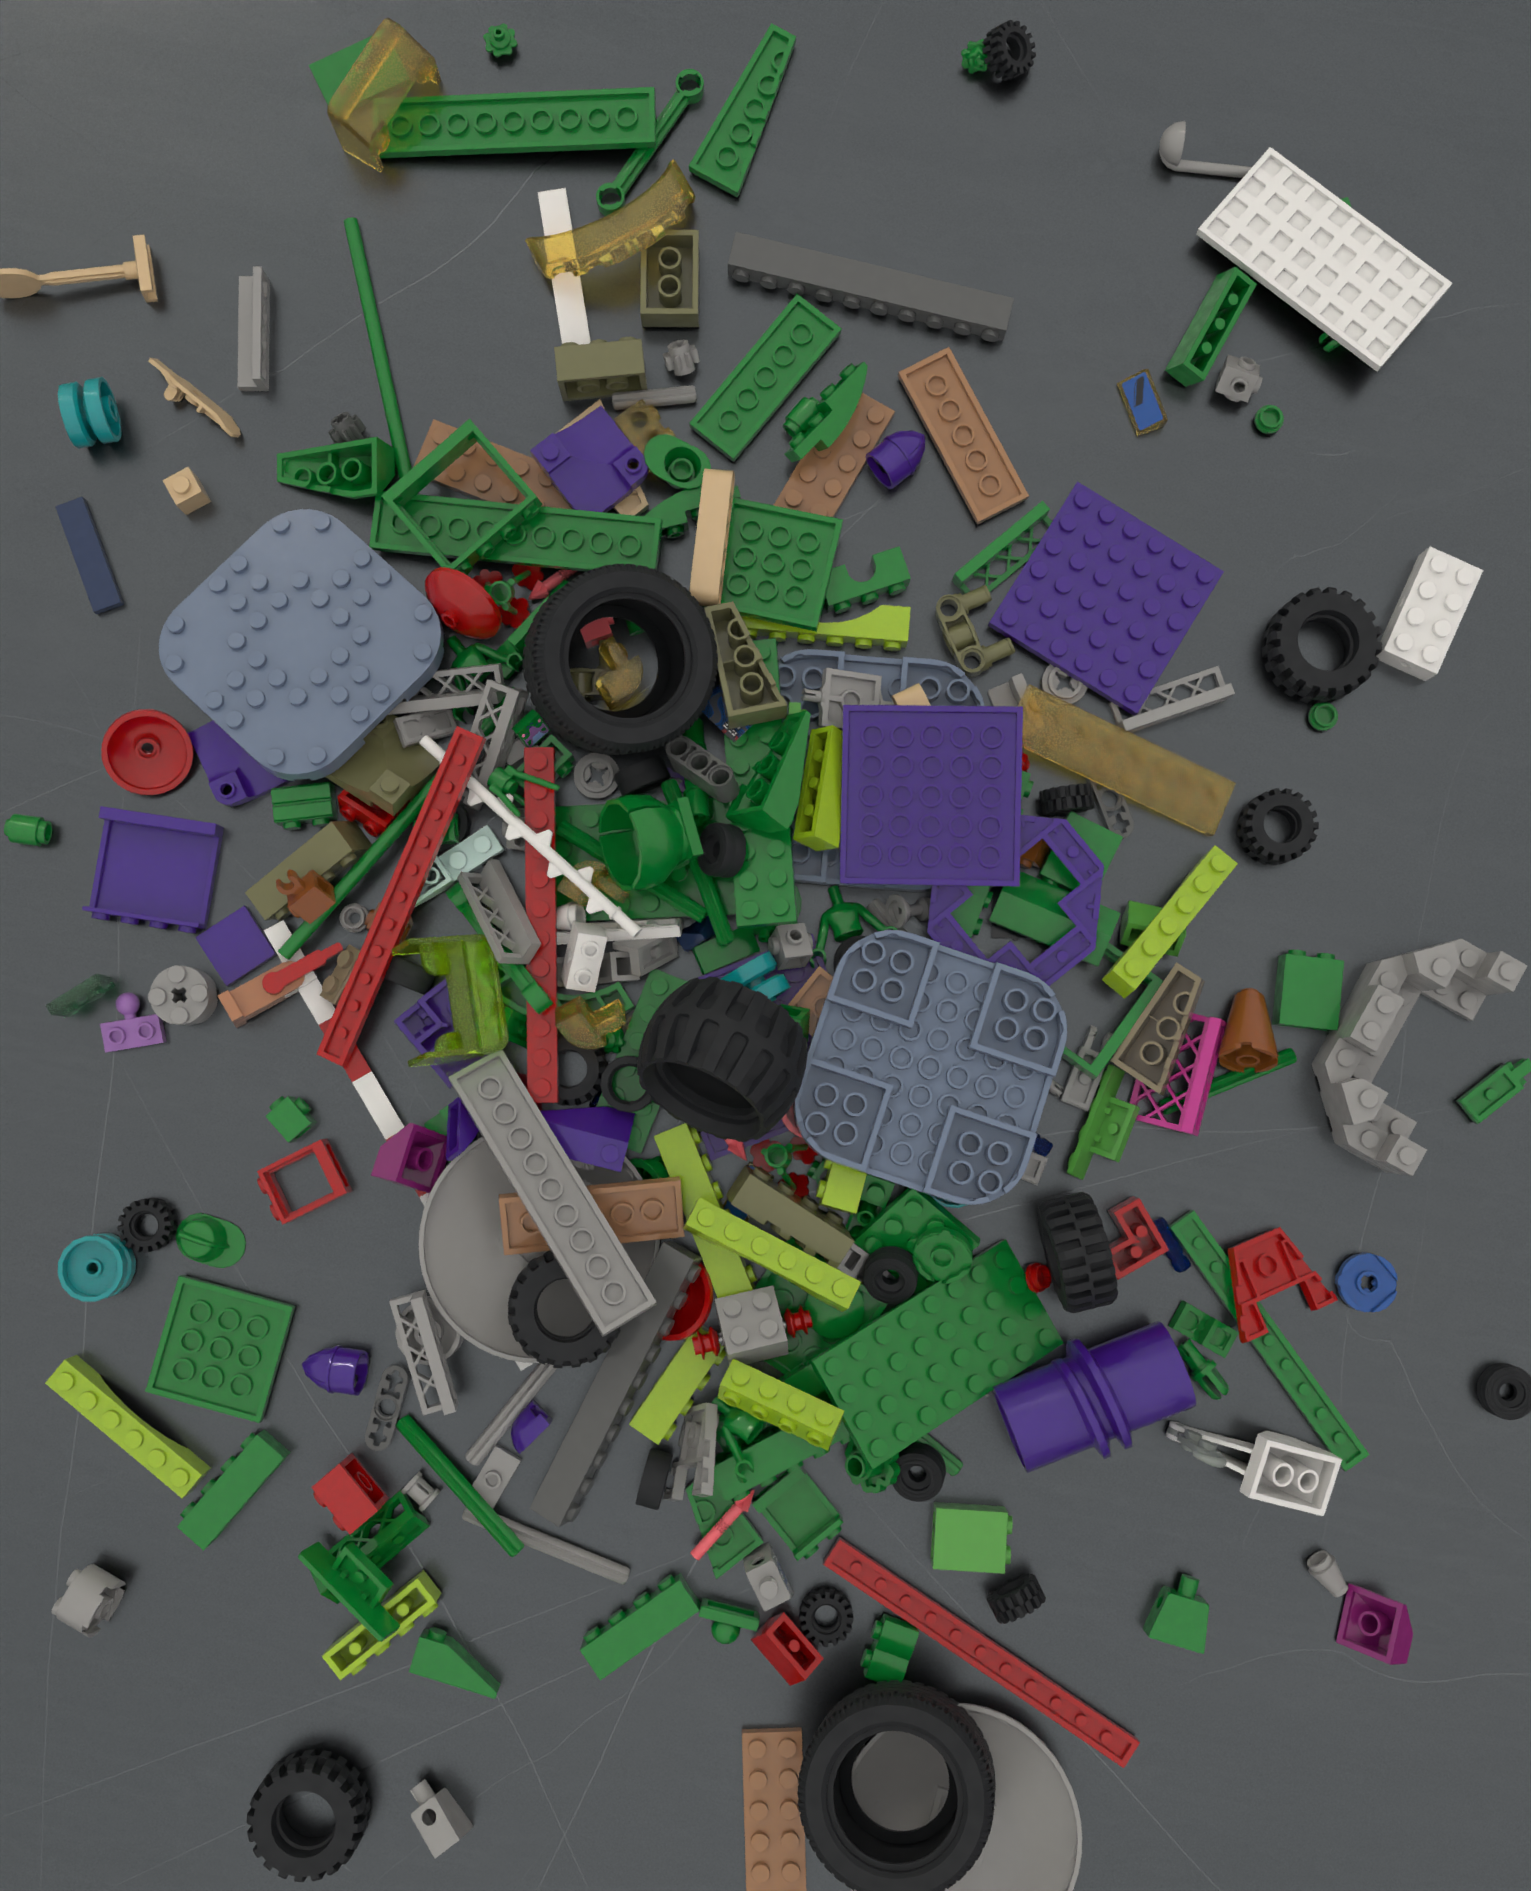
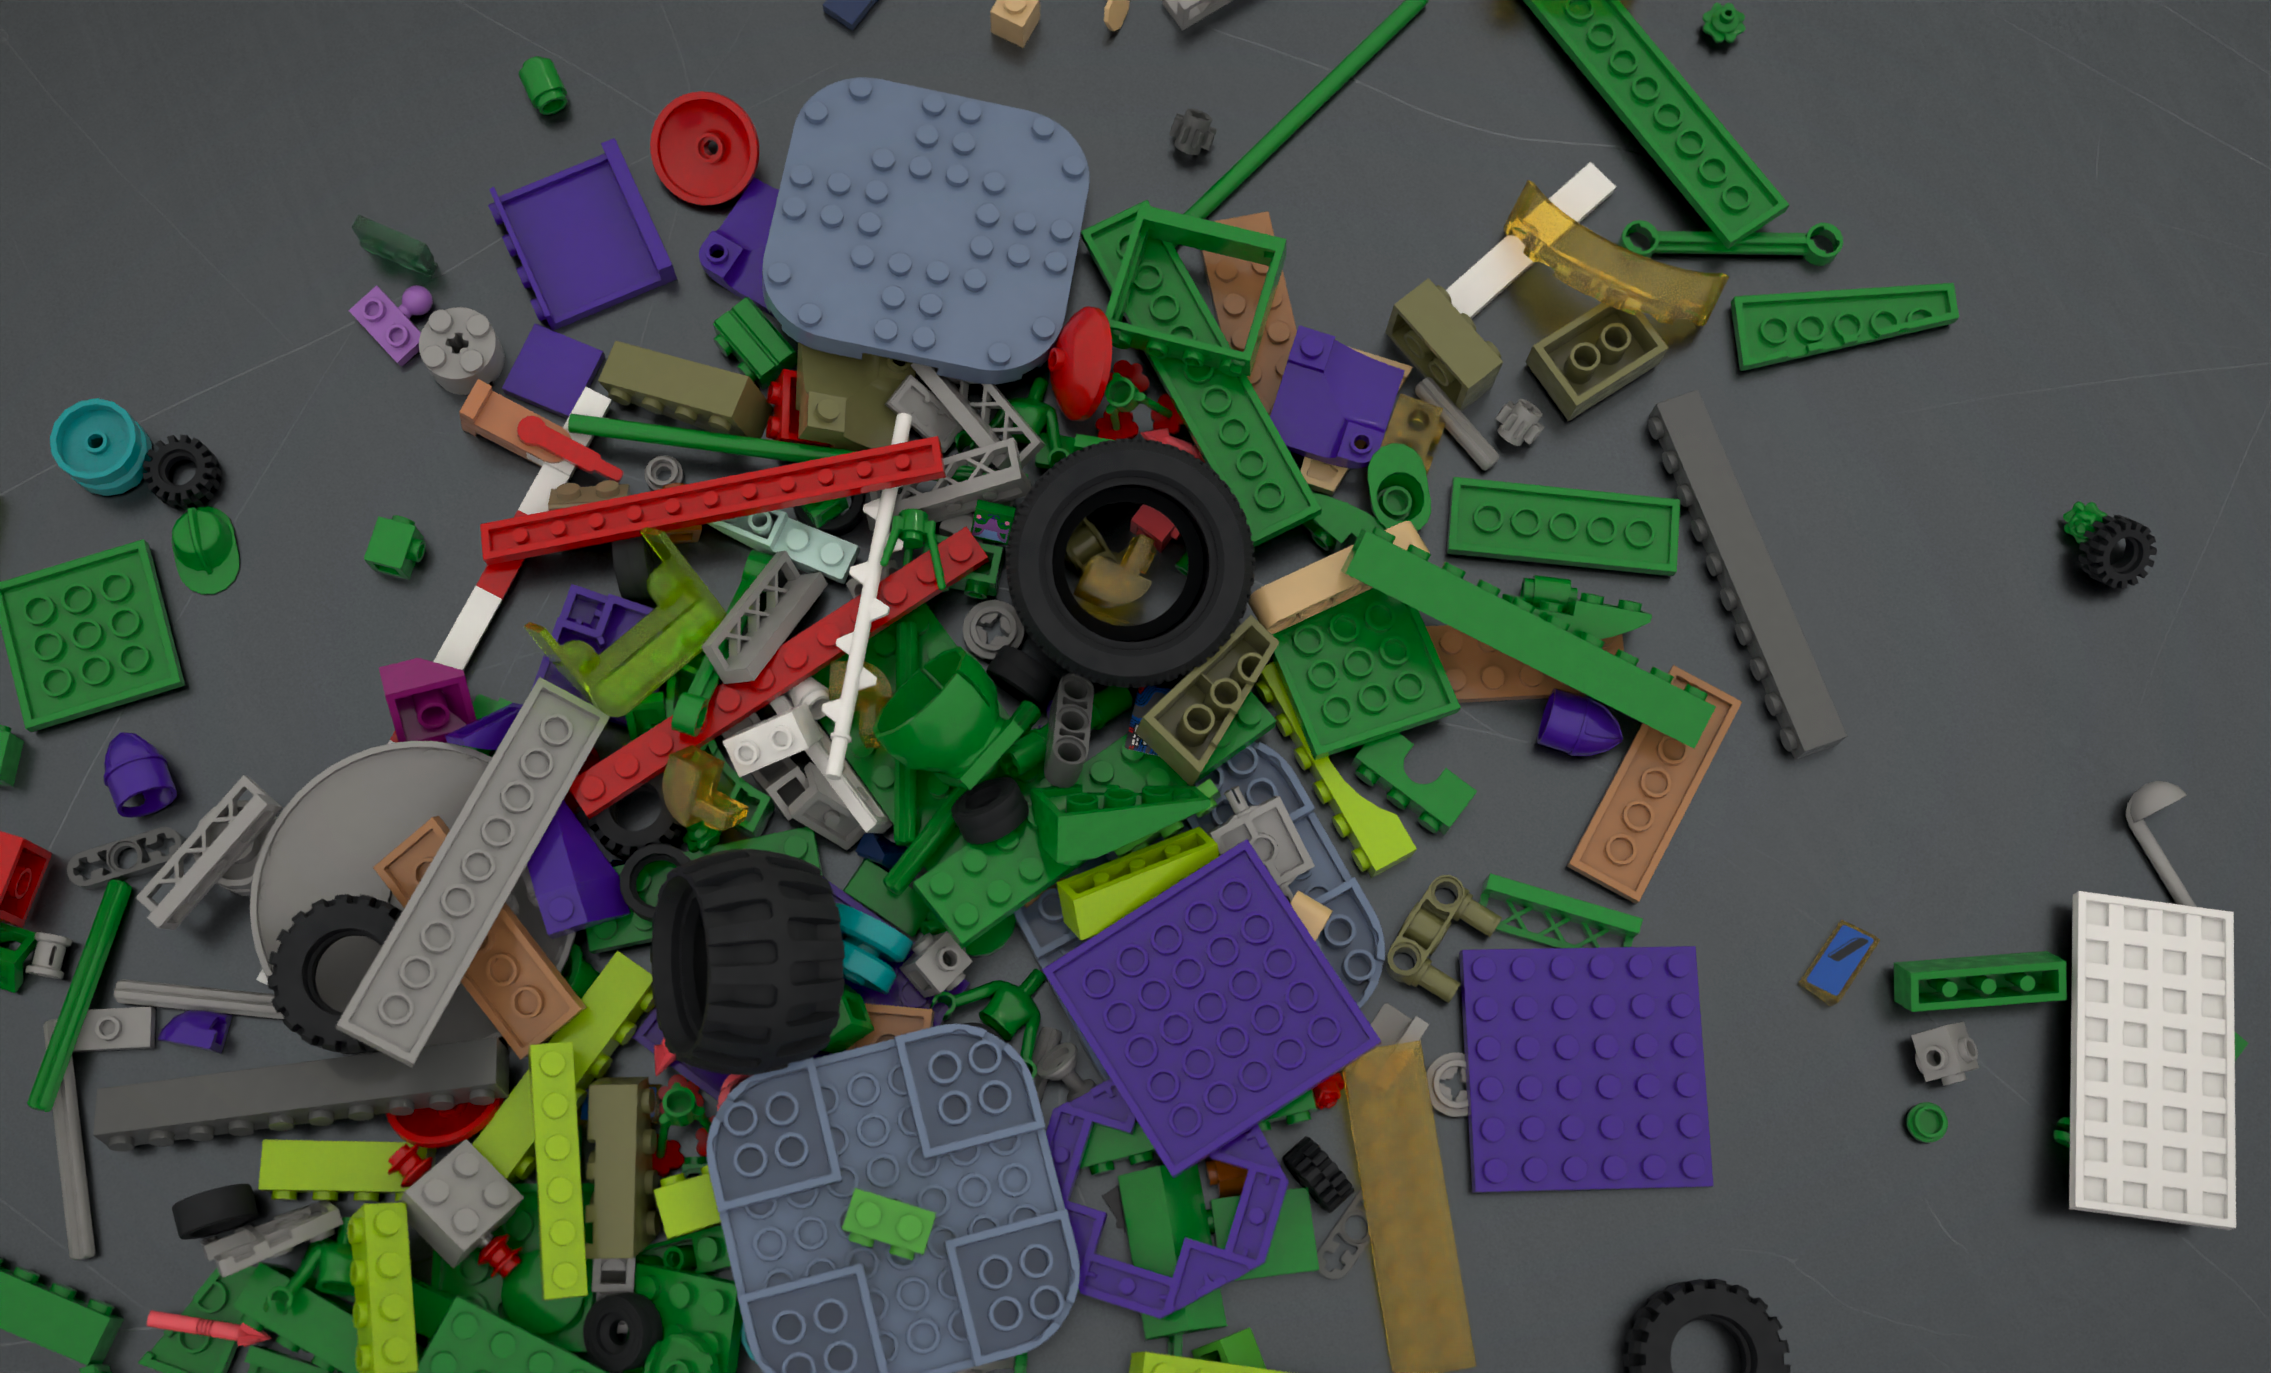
camera: 55 degrees right, 10 degrees down
red window [257,1138,353,1225] -> none
dark orange brick [276,869,336,924] -> none
green wedge [277,437,395,499] -> none
light grey fence [1109,666,1235,736] -> none
none -> bright green brick [842,1188,936,1260]
none -> green brick [1341,526,1716,748]

